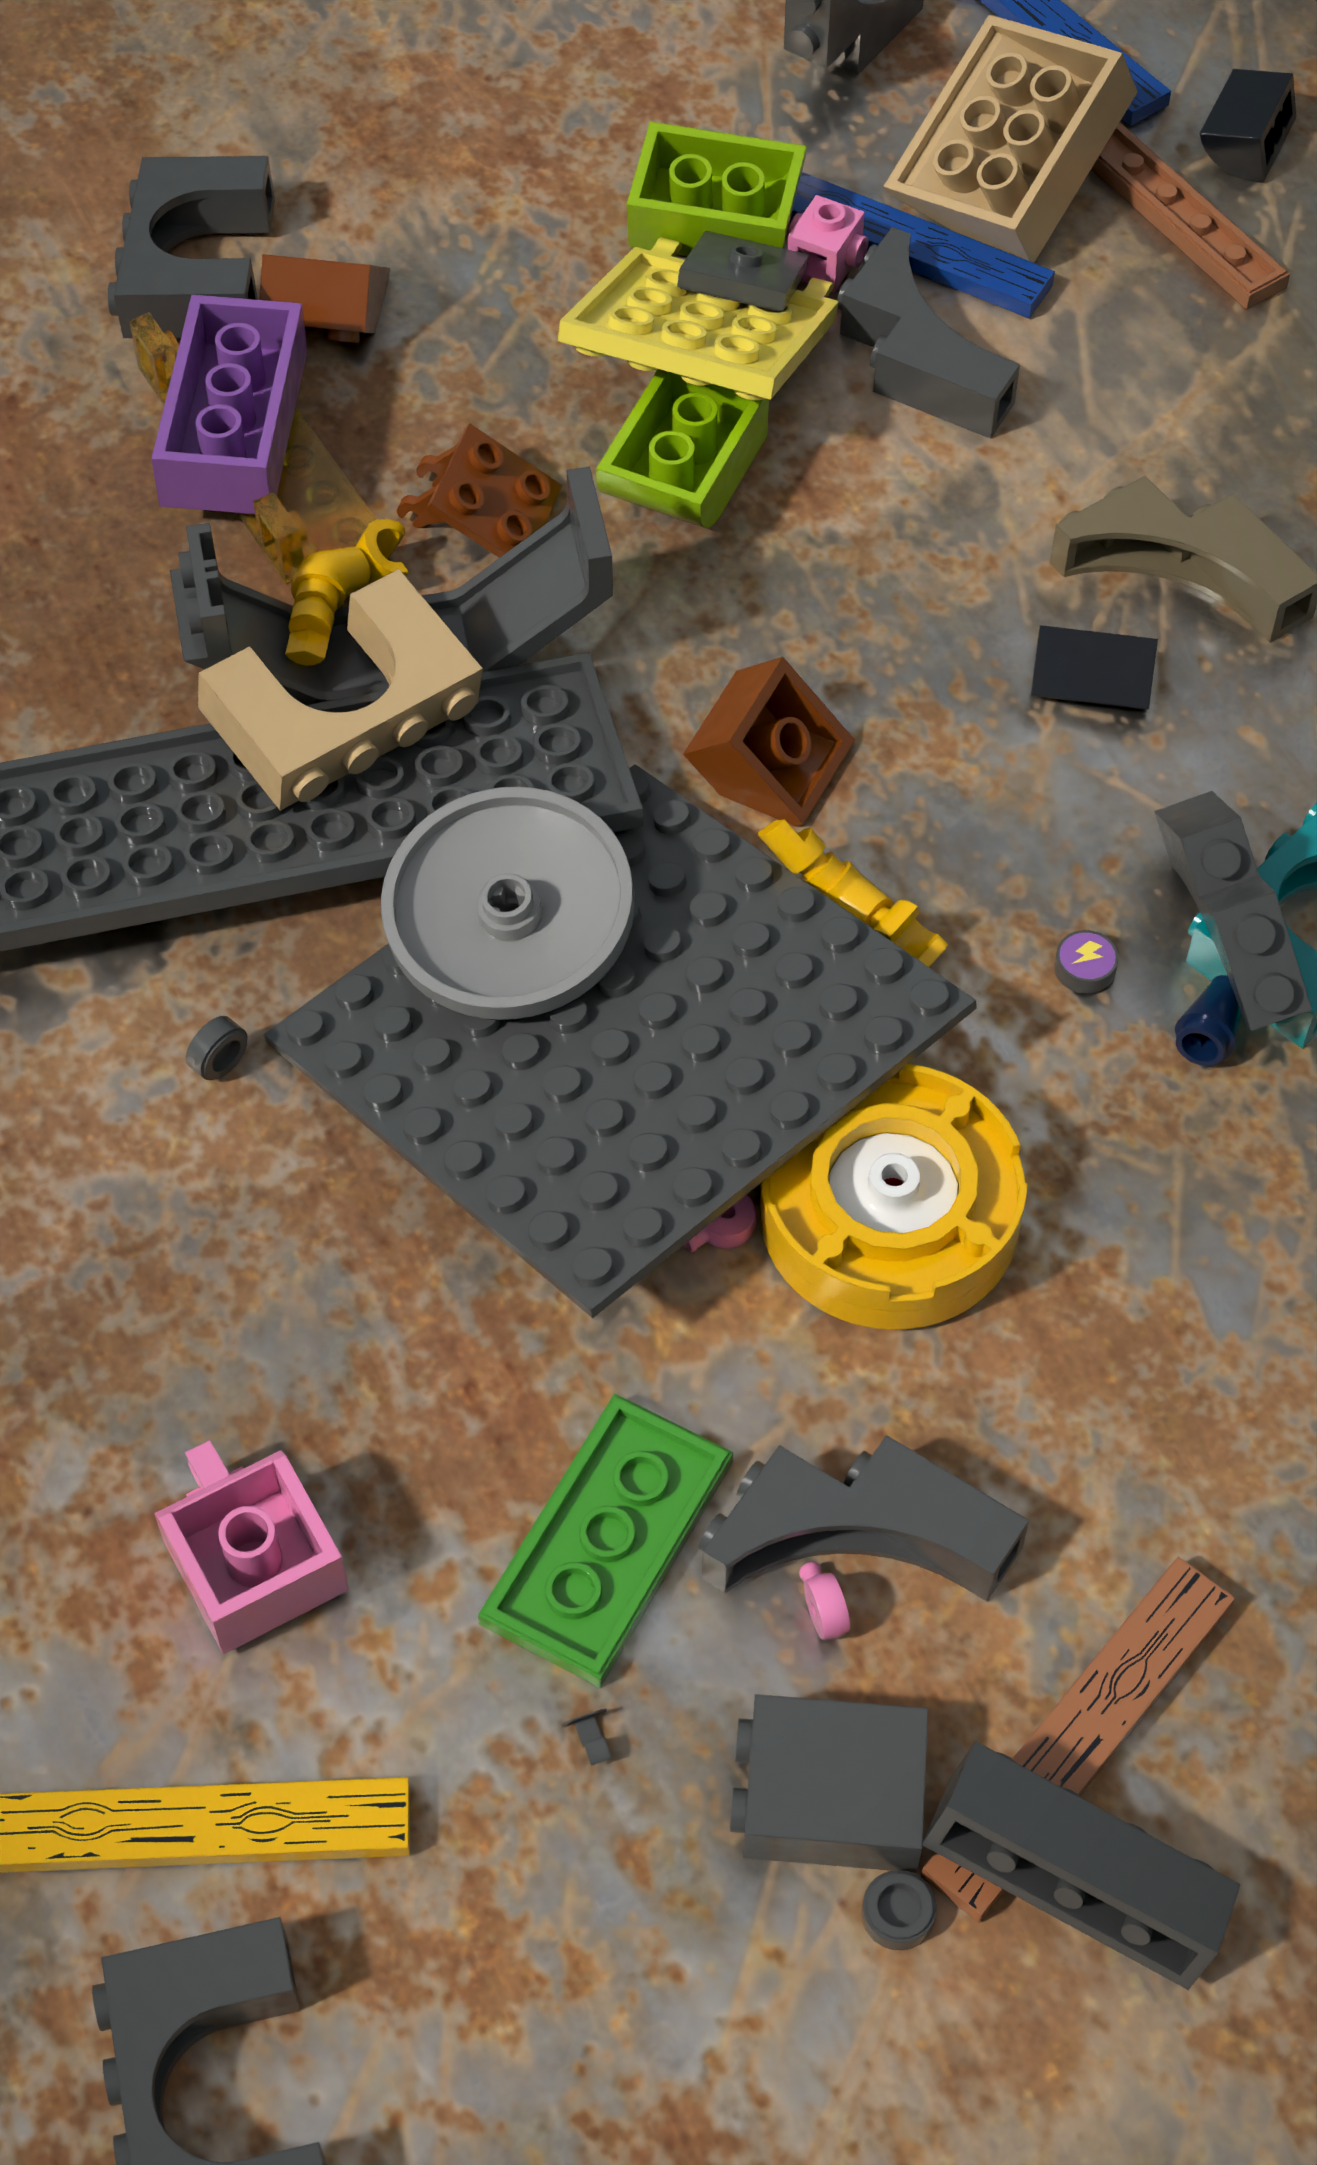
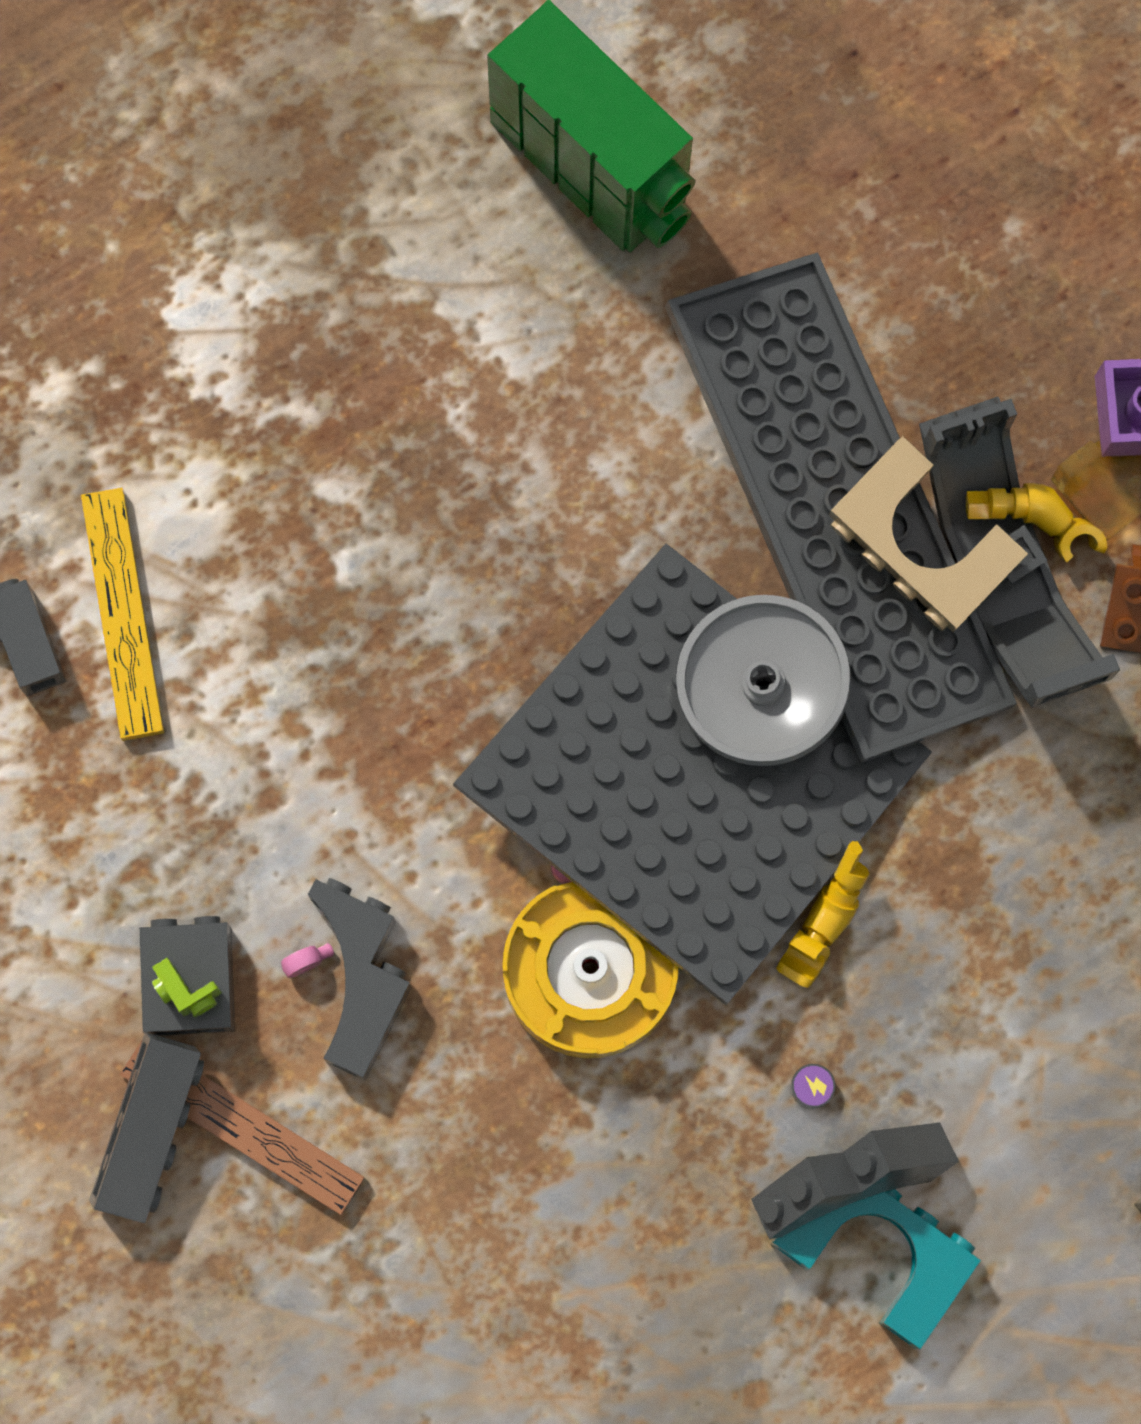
camera: 80 degrees right, 20 degrees up
bright pink hinge [154,1440,349,1655] -> none
dark grey tile [186,1016,248,1080] -> none
bright green tile [478,1393,733,1688] -> none
dark grey piece [561,1708,611,1766] -> none
dark orange slope [683,657,855,826] -> none
dark grey tile [861,1870,937,1950] -> none
black brick [1031,625,1158,710] -> none
dark blue cone [1175,975,1242,1066] -> none
none -> lime bracket [152,958,222,1017]

